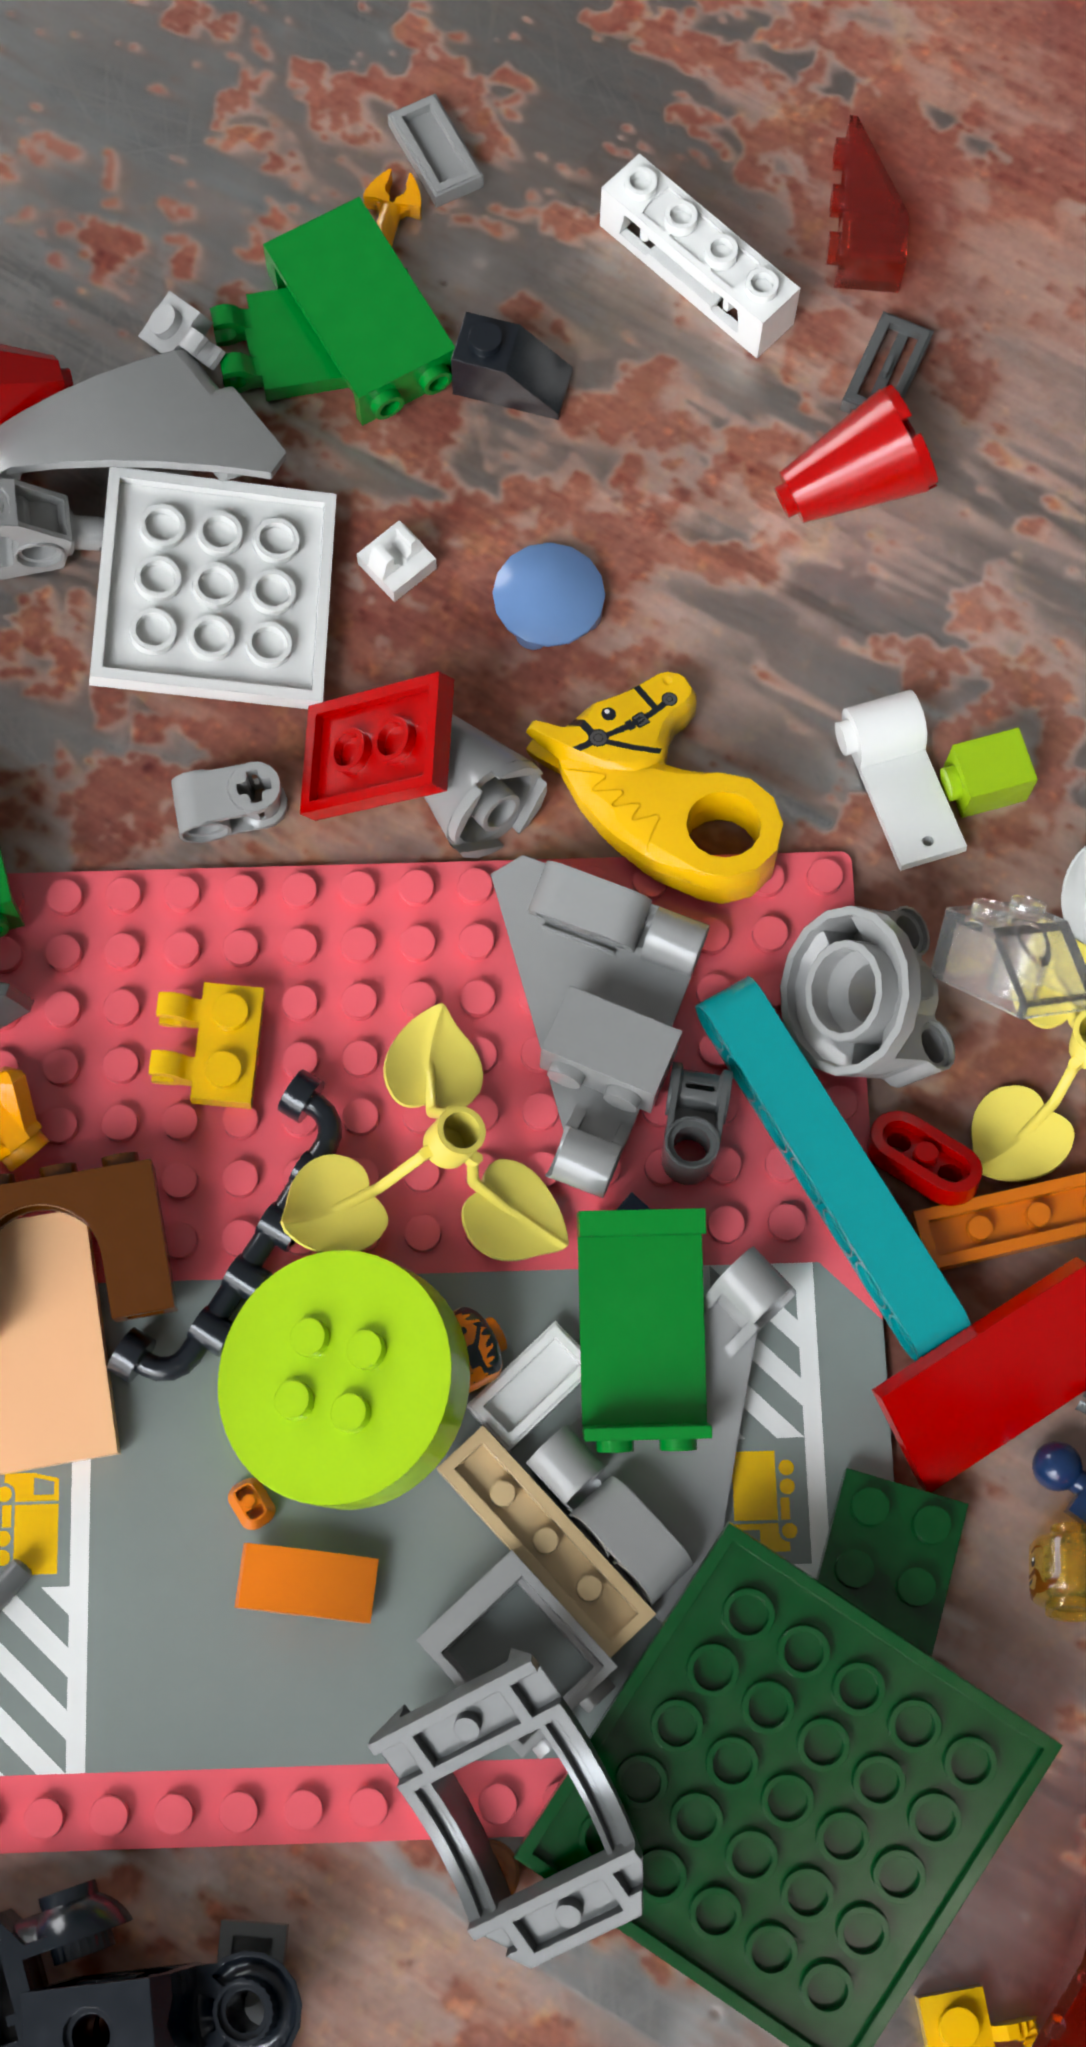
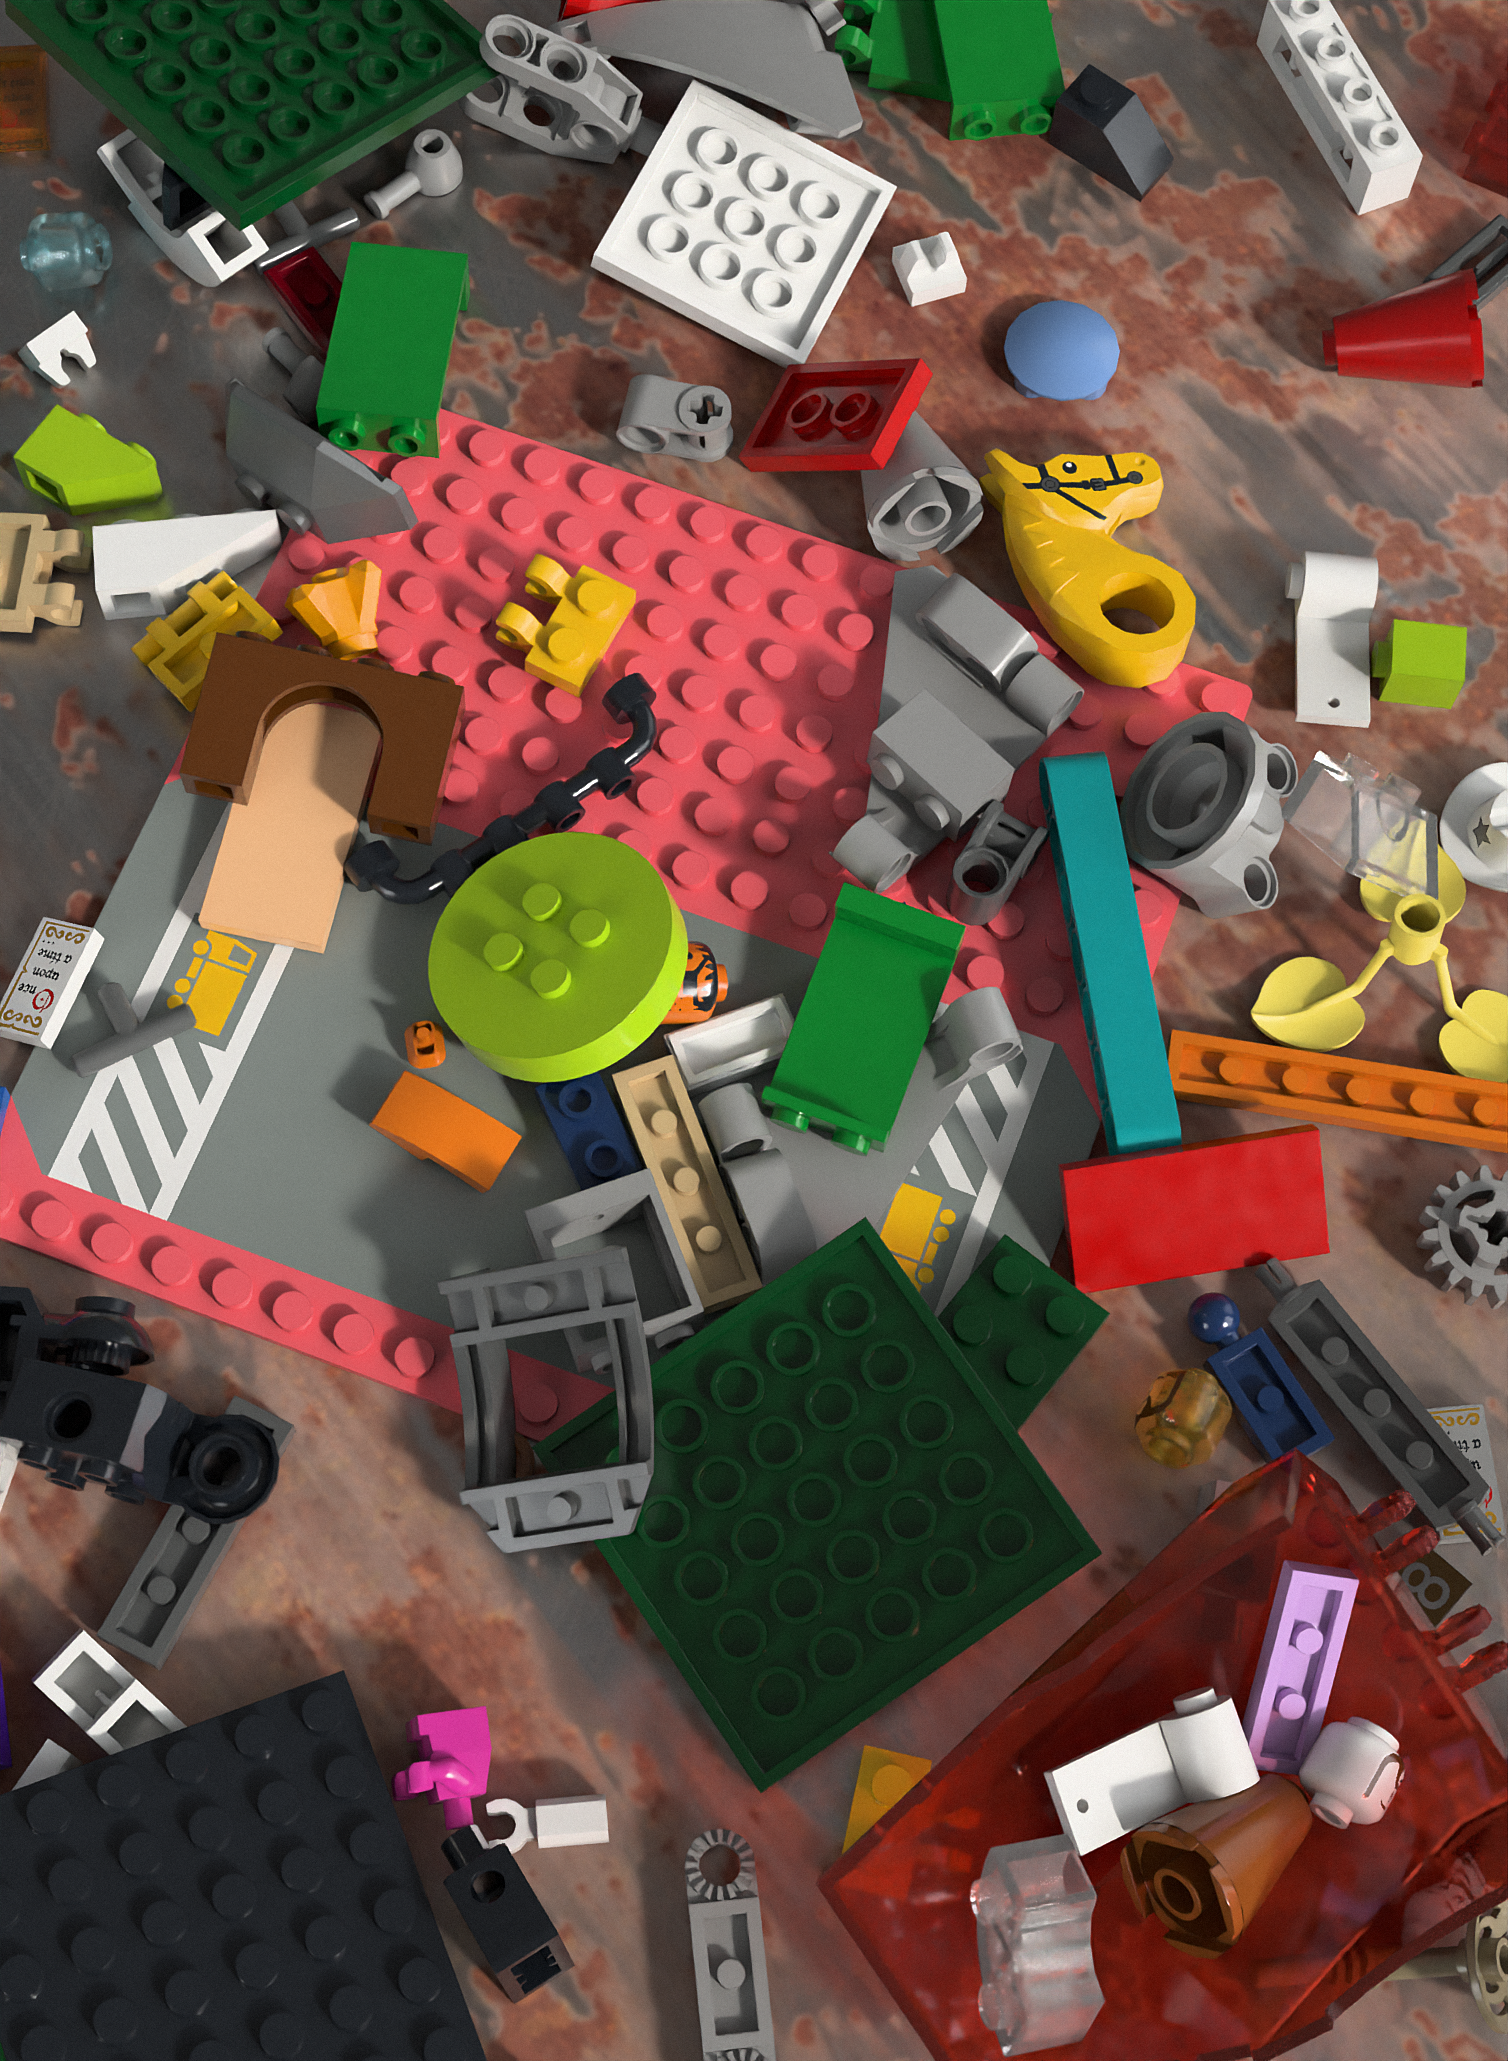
camera: 20 degrees right, 5 degrees down
light yellow plant [280,1003,569,1261] -> none
red plate [867,1111,983,1206] -> none
none -> dark blue plate [535,1071,643,1192]

